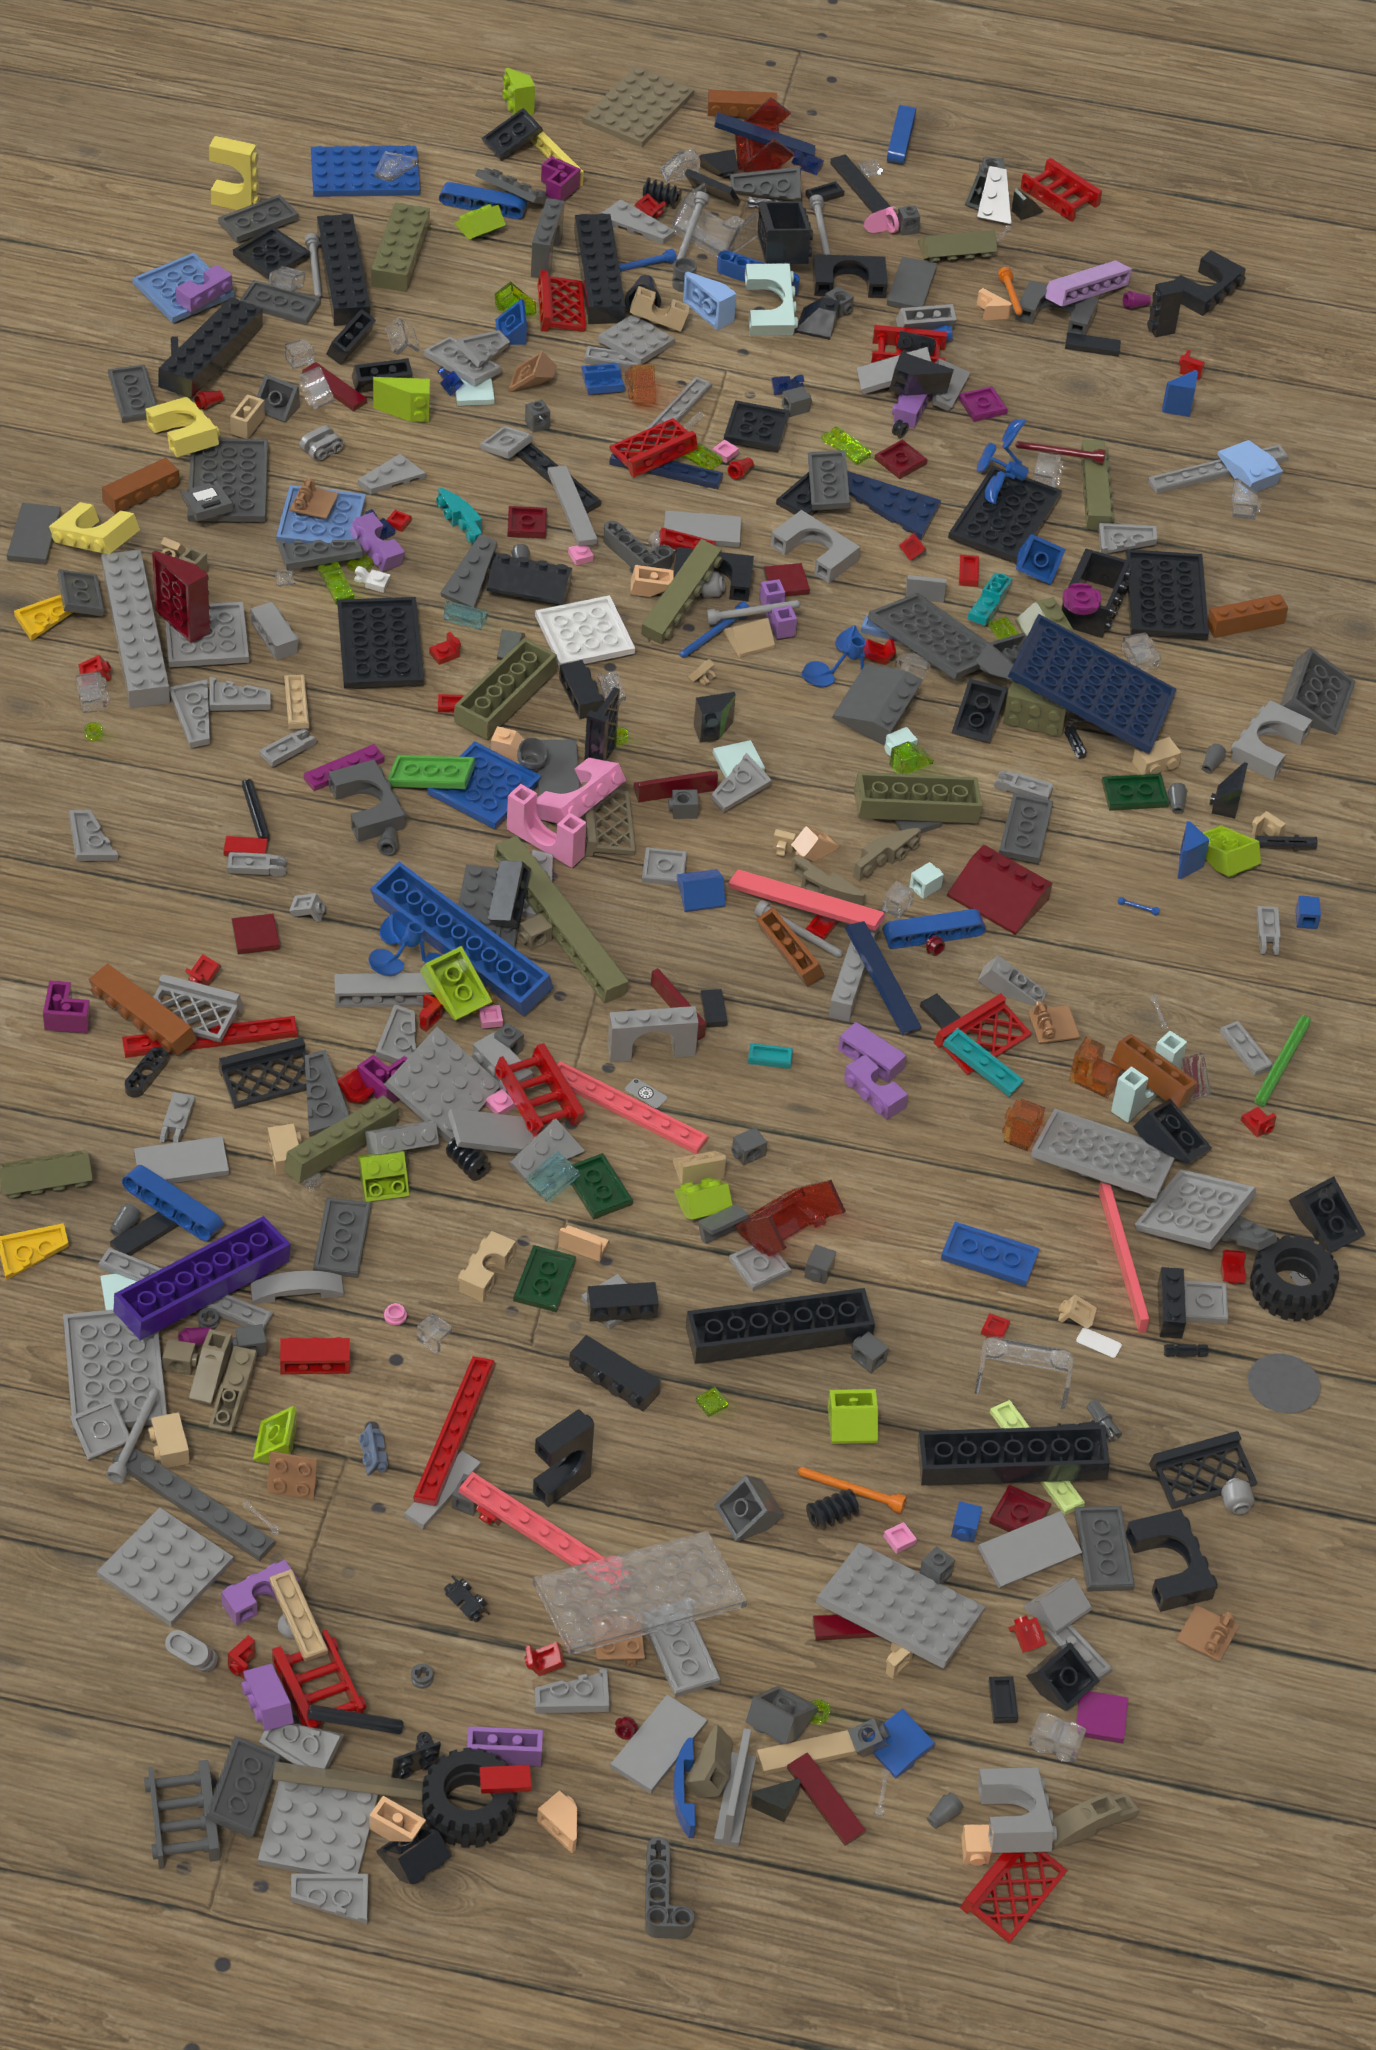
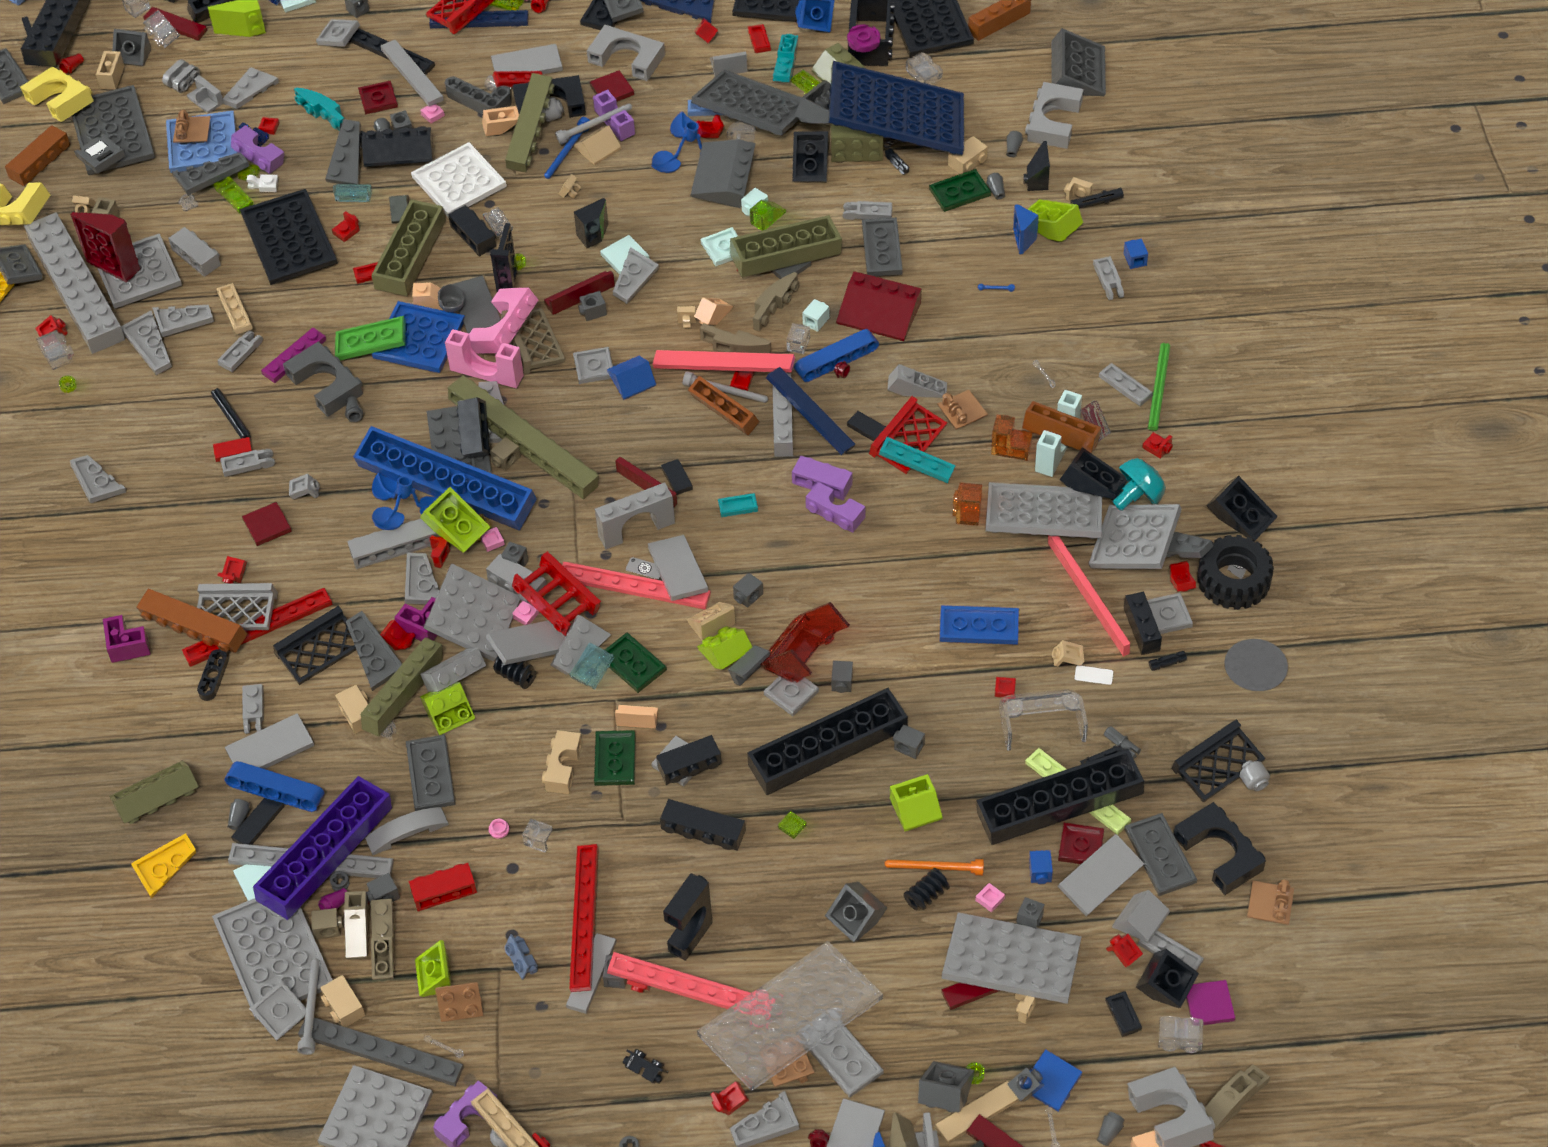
camera: 10 degrees left, 5 degrees up
none -> light grey panel [187,75,223,113]
none -> dark grey brick [390,110,412,130]
none -> light grey tile [648,535,708,601]
none -> light aqua tile [701,227,738,266]
none -> teal piece [1113,458,1166,511]

